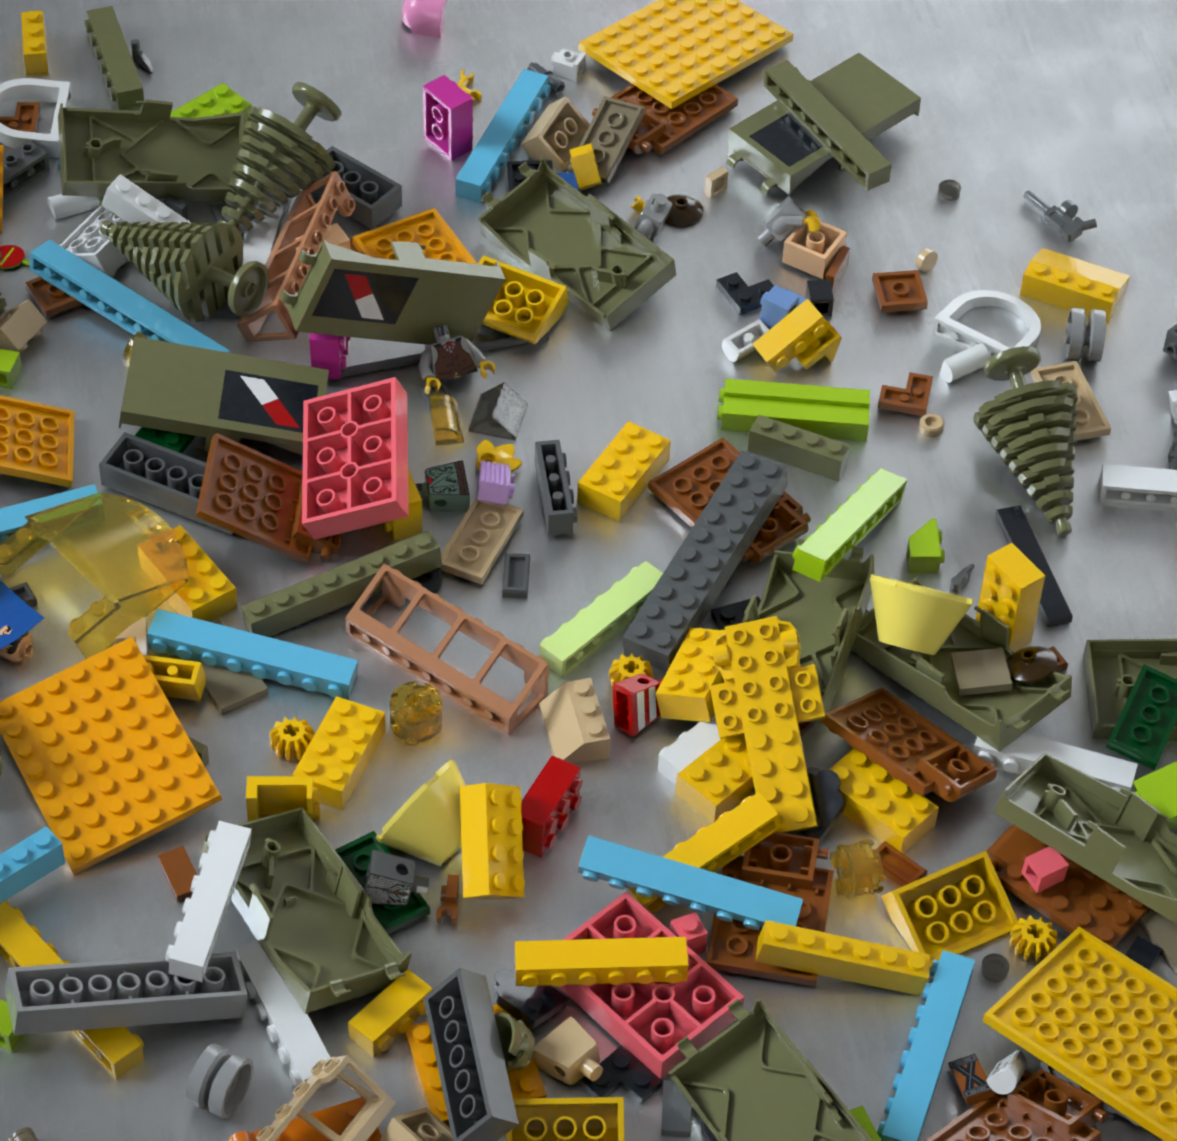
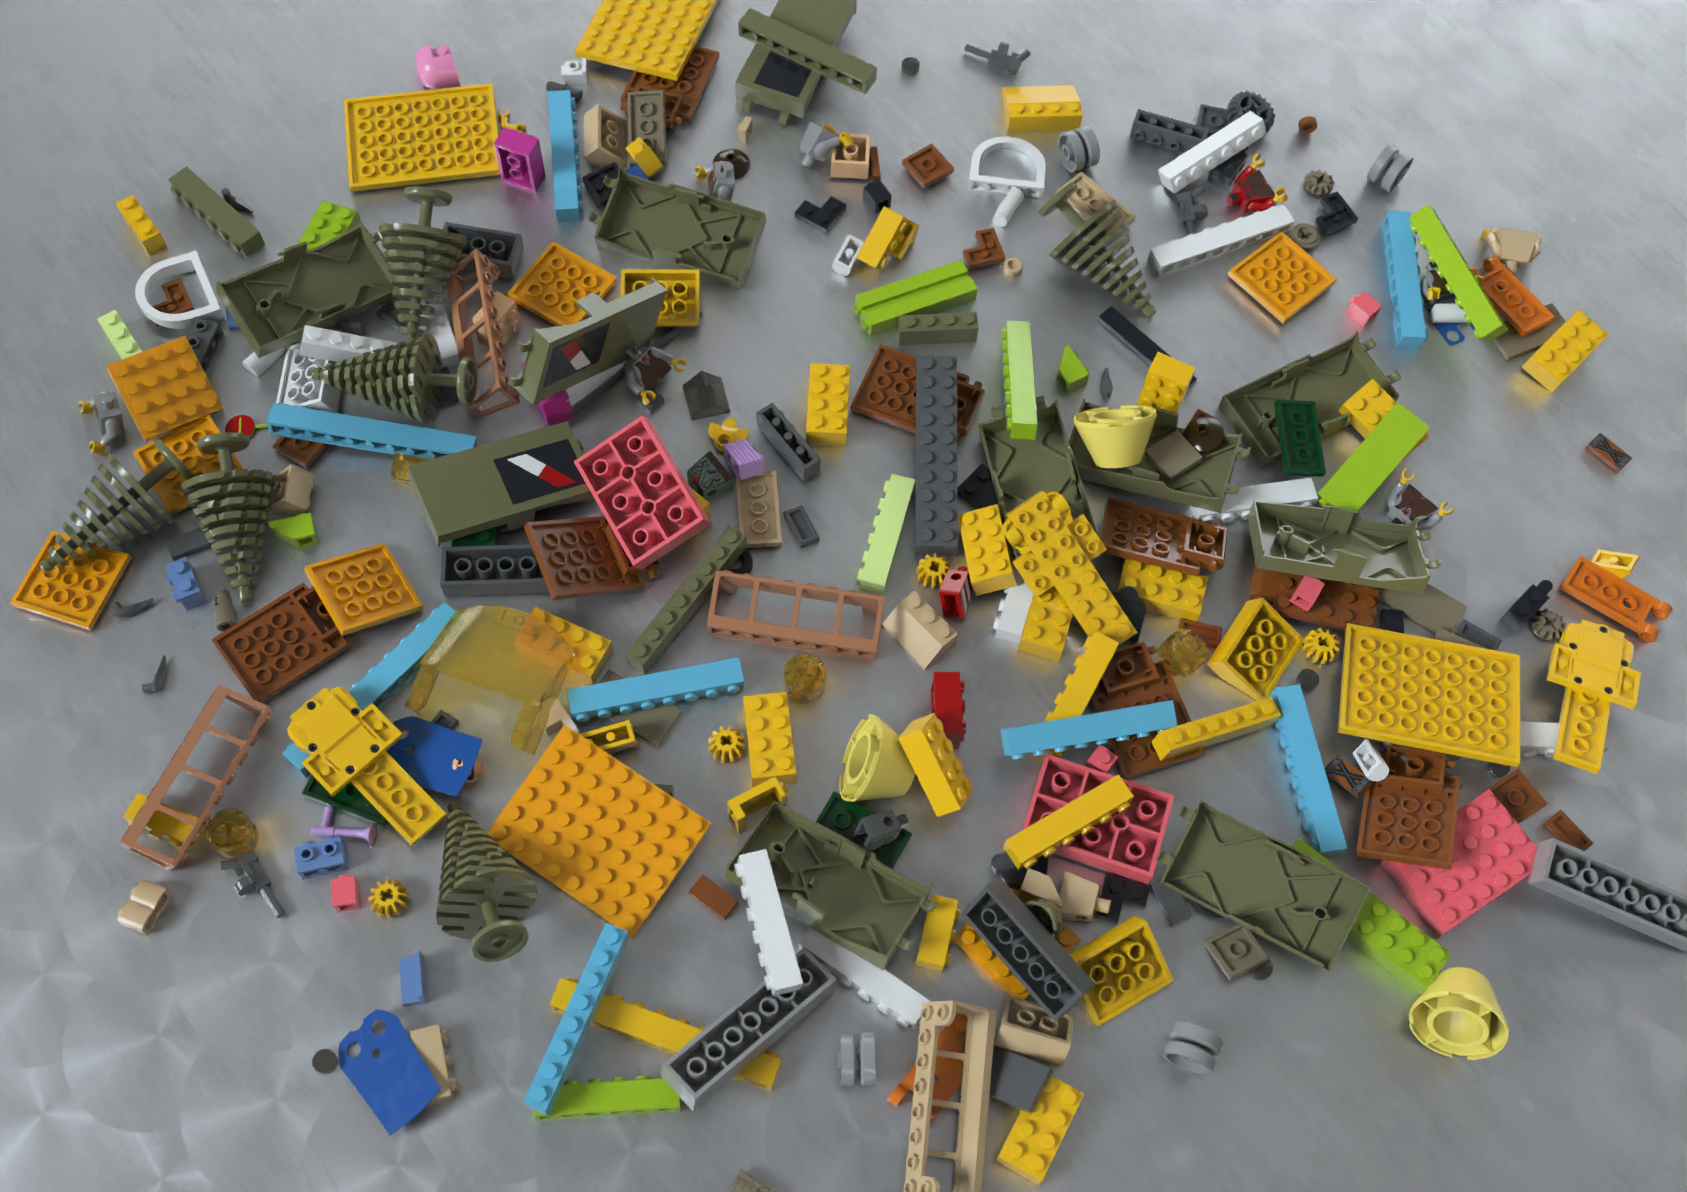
camera: 30 degrees left, 15 degrees up
clear yellow brick [429,393,464,446] -> none
dark orange plate [436,874,459,925] -> none
medium blue brick [759,285,810,330] -> none
tan tile [915,248,938,273] -> none
none -> yellow plate [344,83,500,192]
none -> tan slope [1020,868,1063,908]

